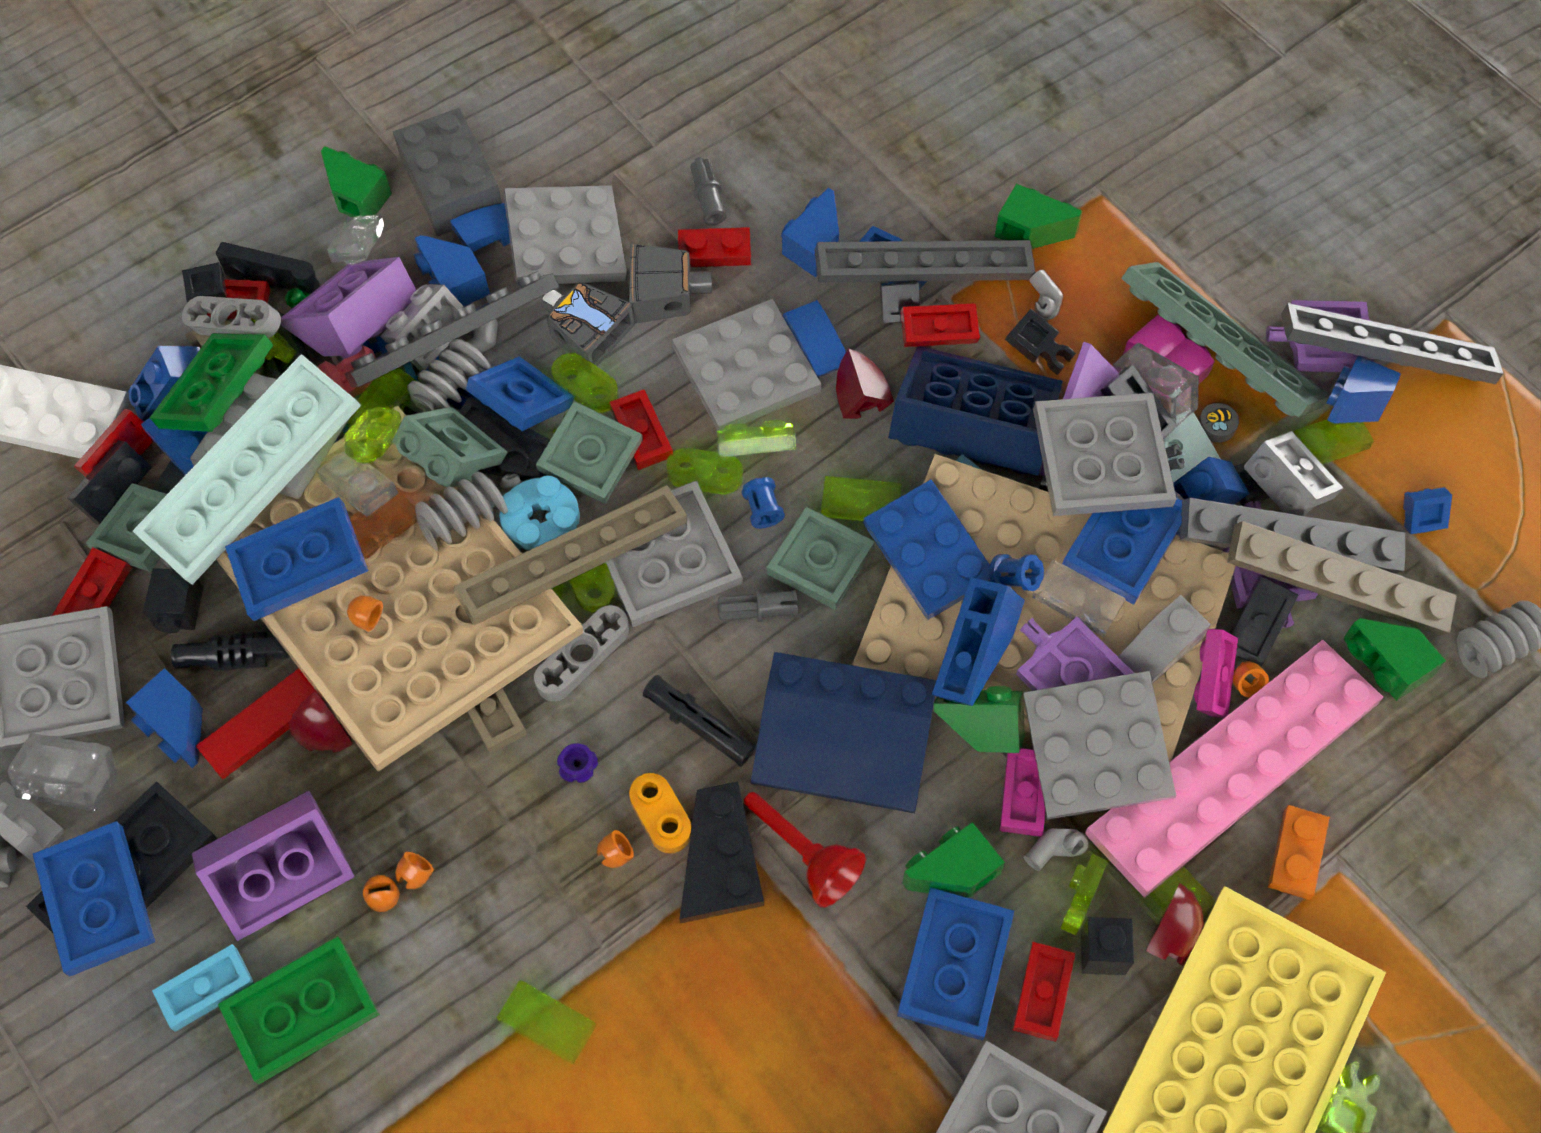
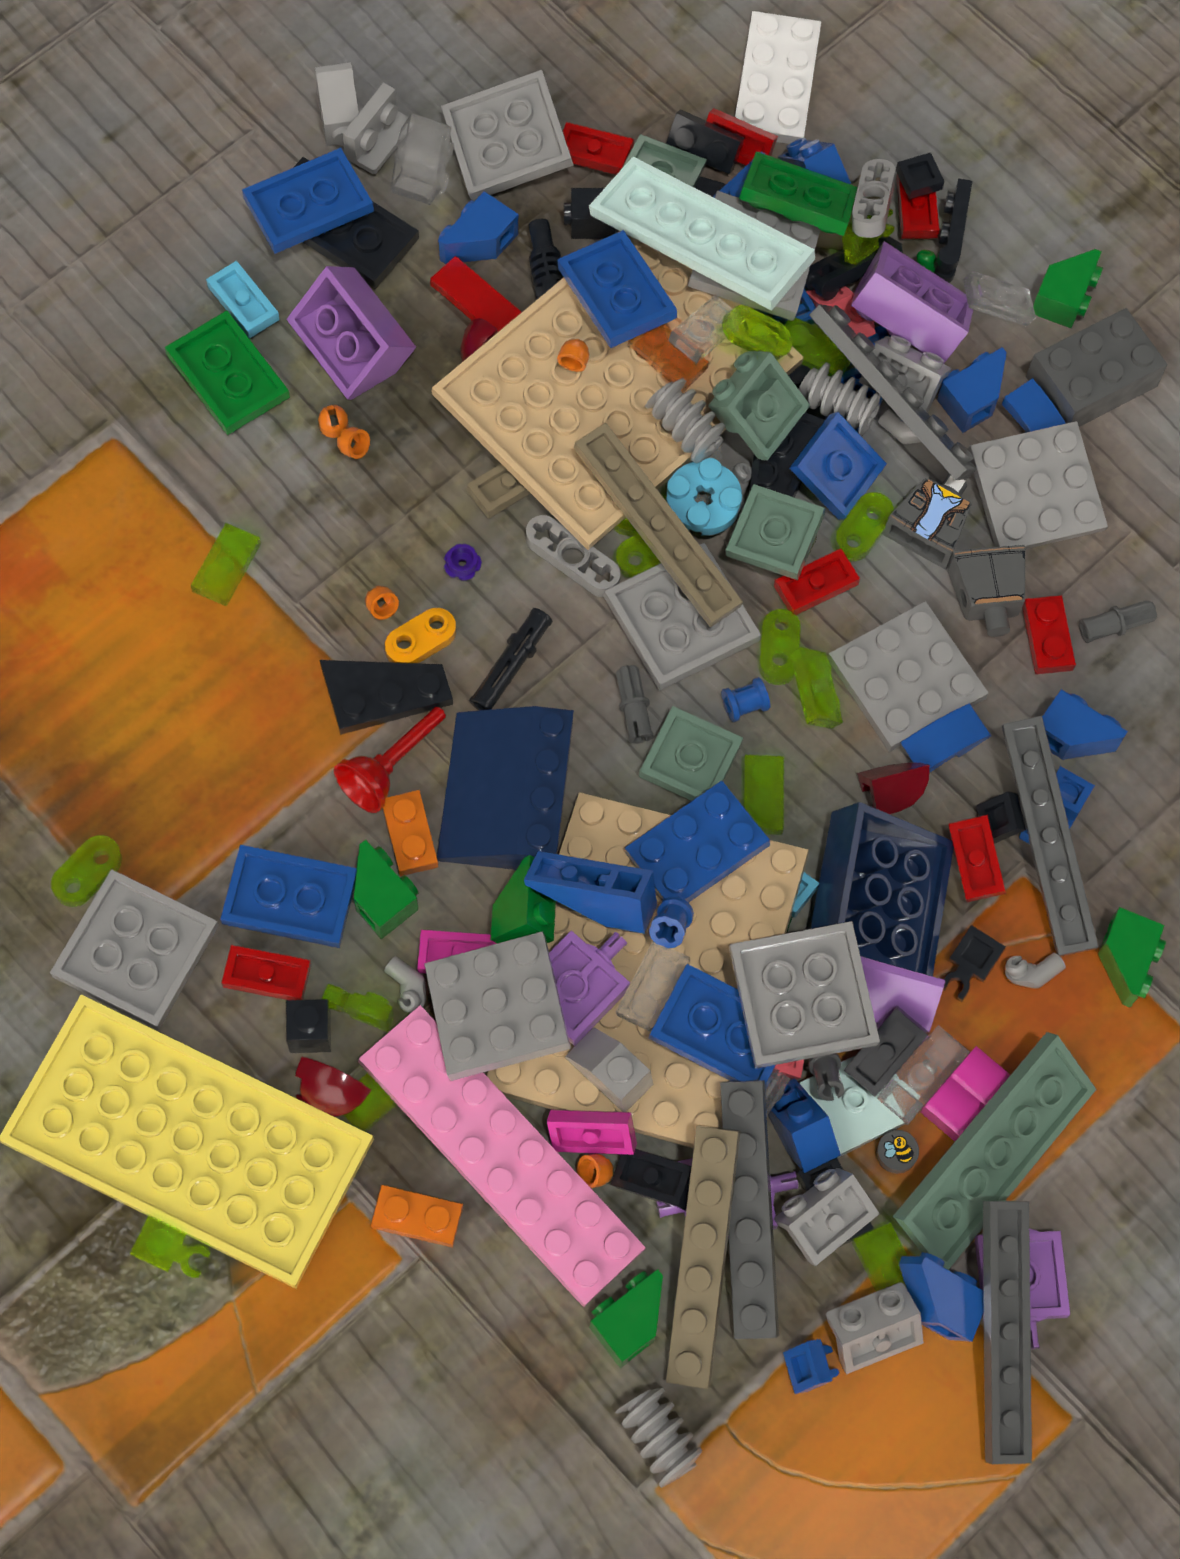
camera: 80 degrees right, 5 degrees up
none -> orange plate [383,790,438,877]
none -> light grey bracket [826,1283,924,1374]

